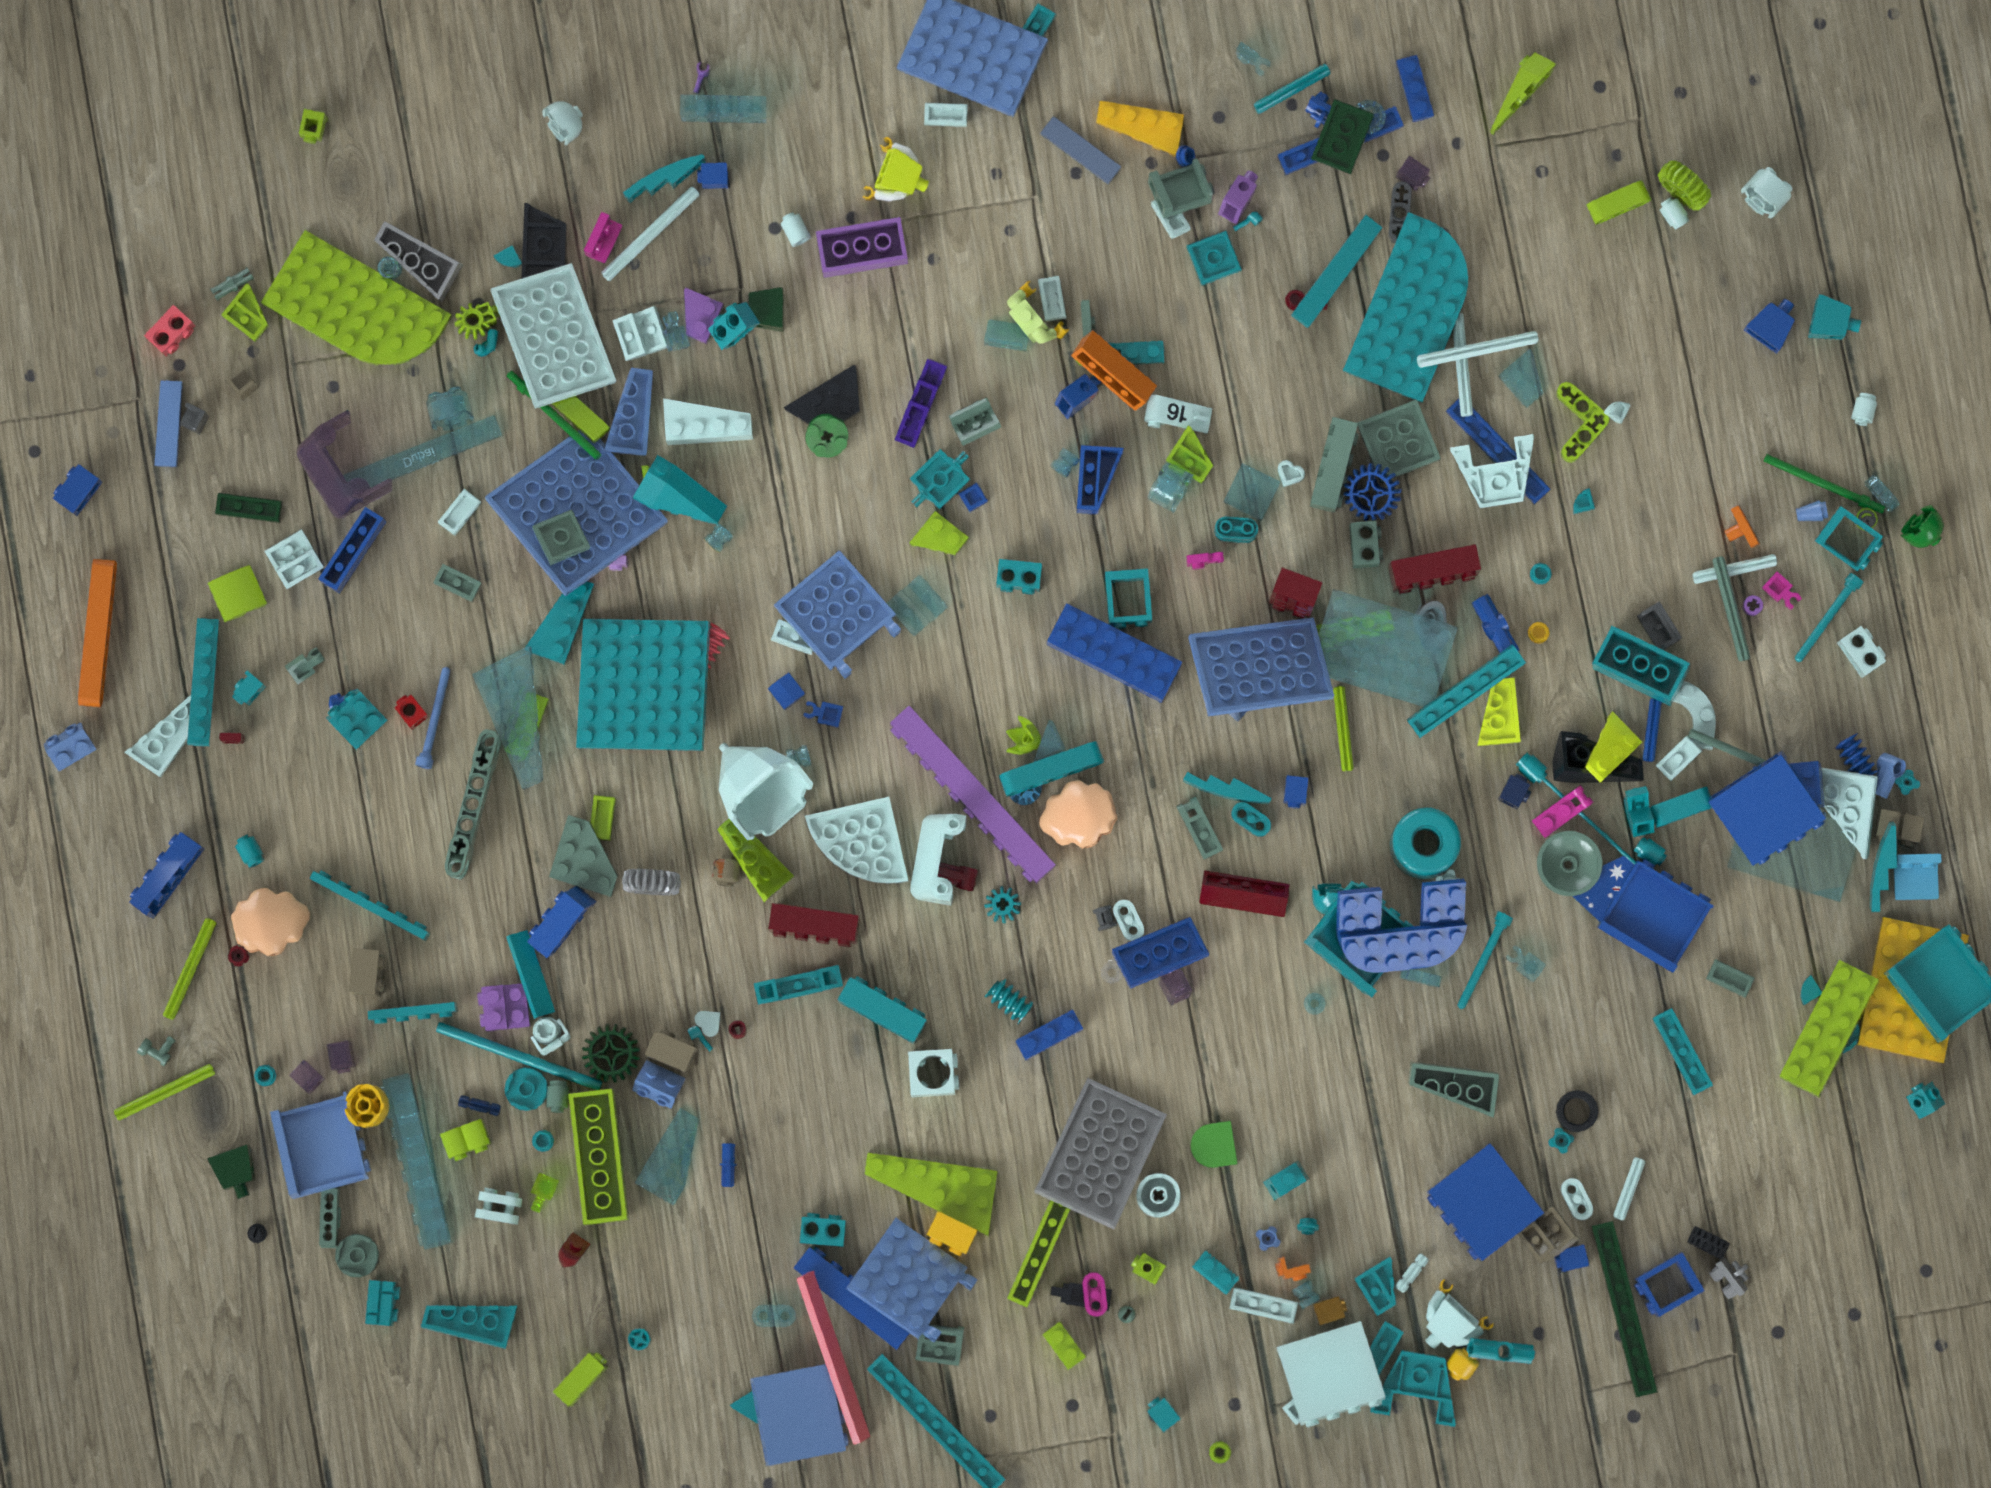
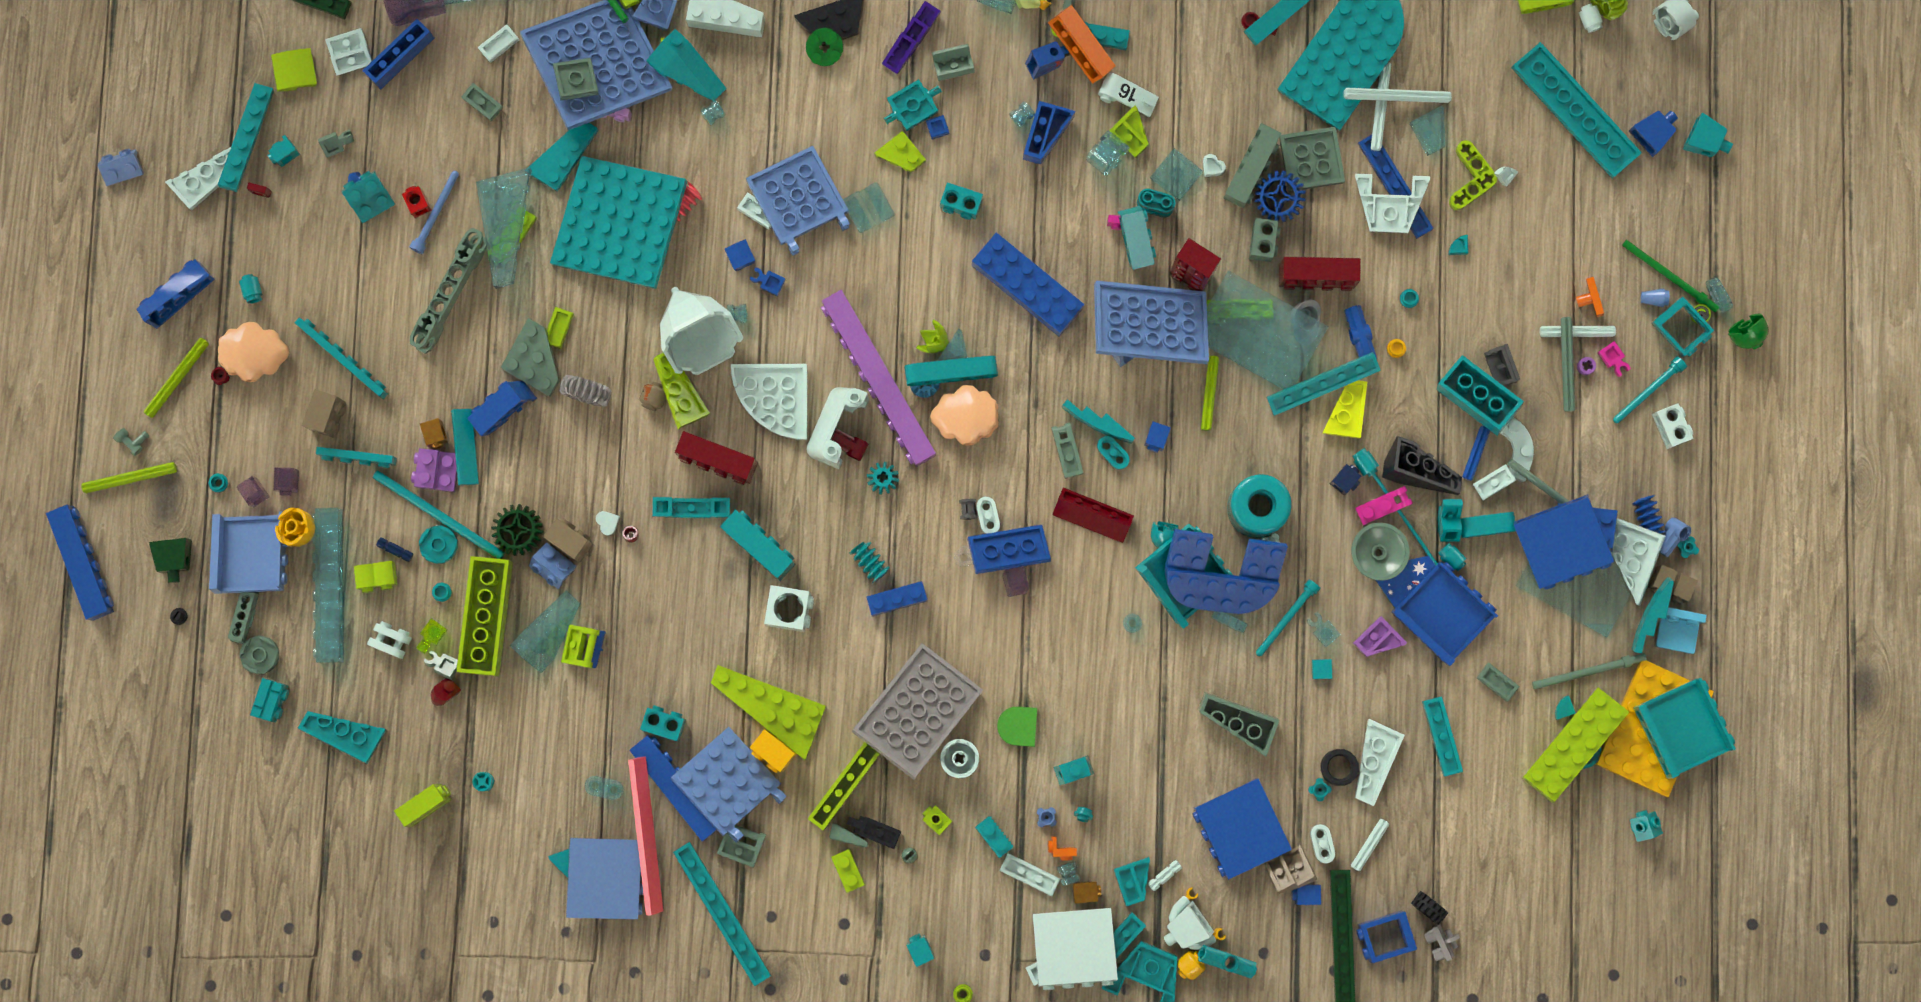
camera: 10 degrees right, 0 degrees up
orange beam [78,559,117,707] -> none
light aqua piece [530,1017,571,1055] -> none
sand green brick [546,1081,569,1113] -> none
teal hand [688,1026,713,1052] -> none
dark pink plate [1082,1273,1107,1317] -> none
teal window [1105,569,1152,629] -> none
neon yellow wing [1585,711,1642,782] -> none
light aqua brick [1851,393,1877,426] -> none
none -> blue brick [46,504,114,621]
none -> pearl gold brick [420,418,448,449]
none -> plate [424,651,458,680]
none -> lime plate [561,625,600,668]
none -> sand green slope [829,823,868,848]
none -> teal brick [1118,206,1156,270]
none -> teal tile [1312,659,1333,679]
none -> medium lavender wing [1353,616,1407,657]
none -> light aqua wing [1355,719,1405,806]
none -> teal plate [1511,42,1642,179]
none -> sand green bar [1532,653,1647,689]

